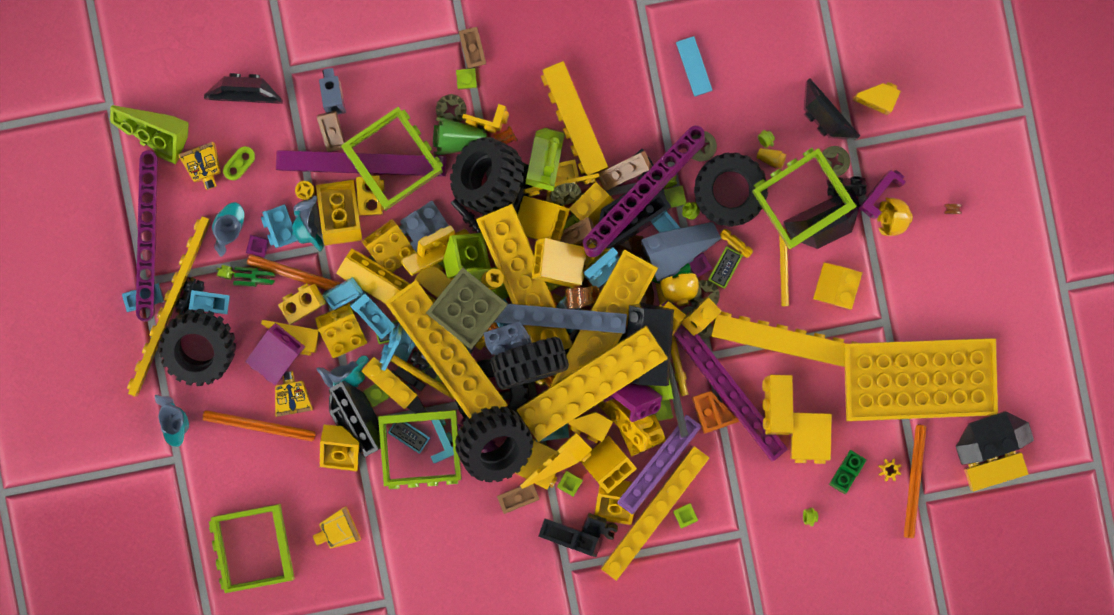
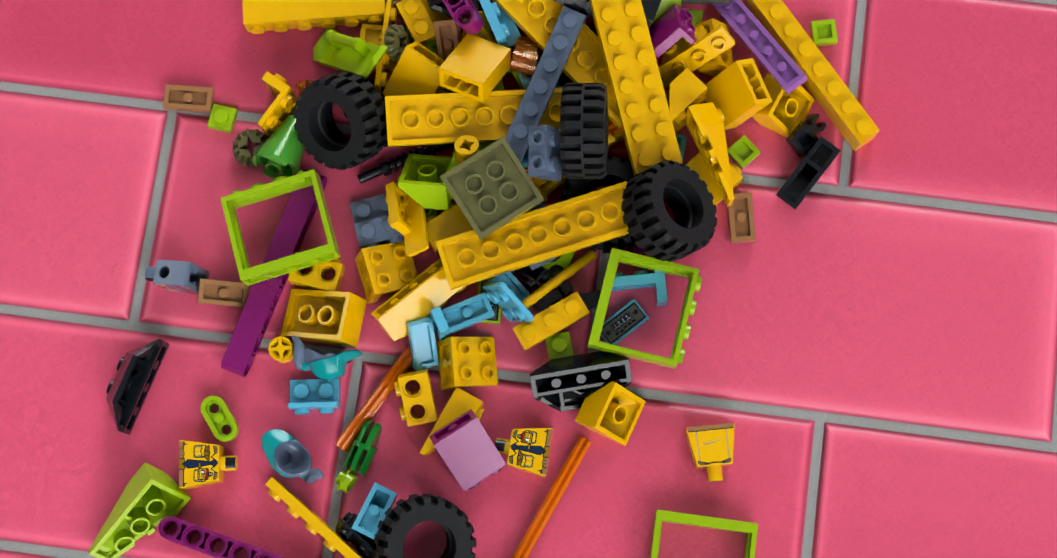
camera: 70 degrees left, 10 degrees down
magenta tile [246,235,269,258] -> none
hair [316,355,369,388] -> none

